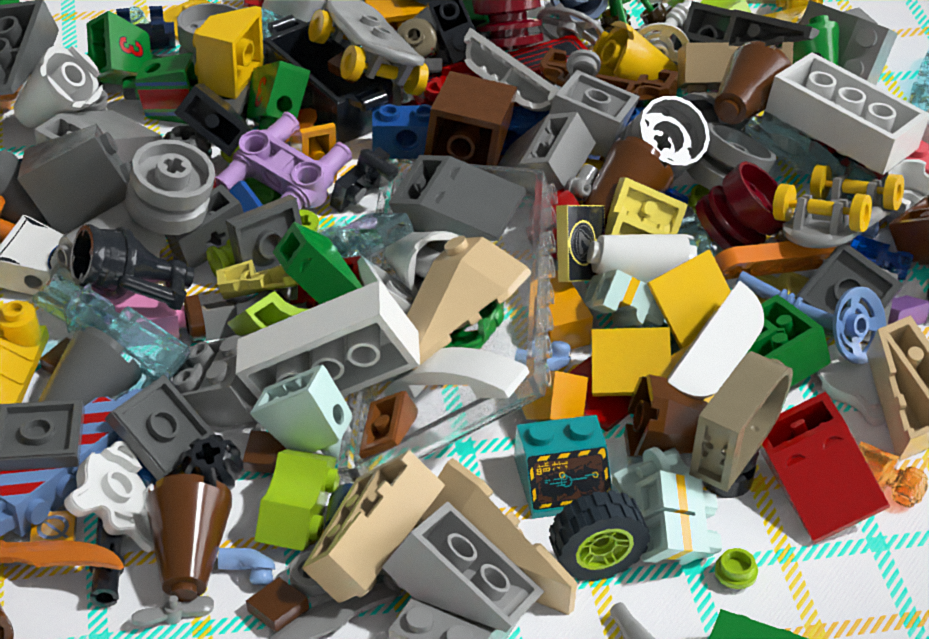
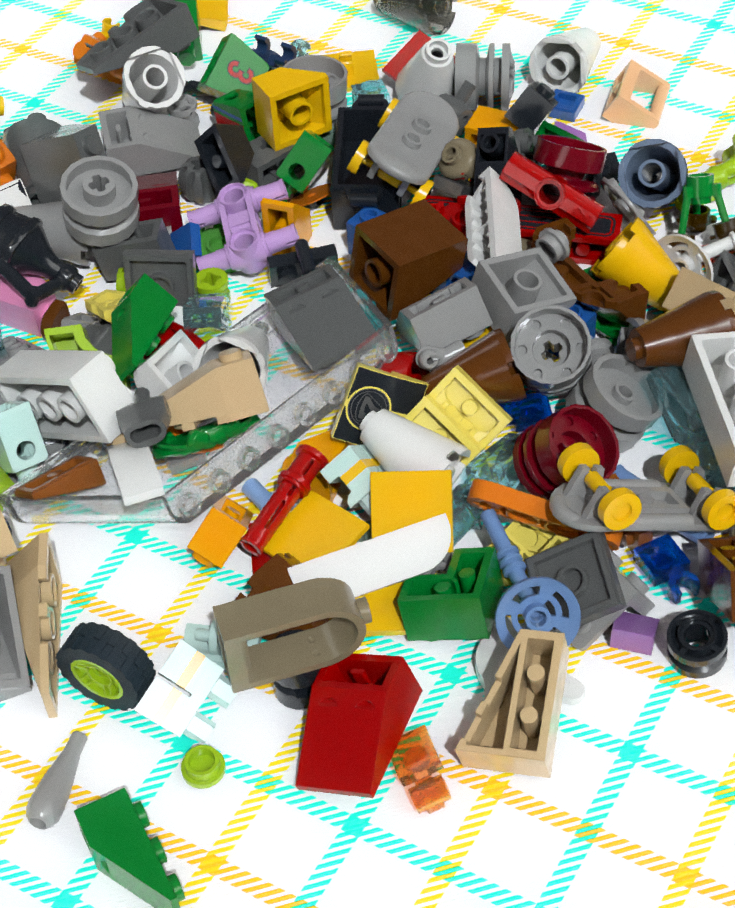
camera: 45 degrees right, 5 degrees up
slope [514,415,612,519] -> none
none -> dark grey piece [116,387,171,448]
none -> red pin [239,444,328,556]
none -> red piece [499,151,605,233]

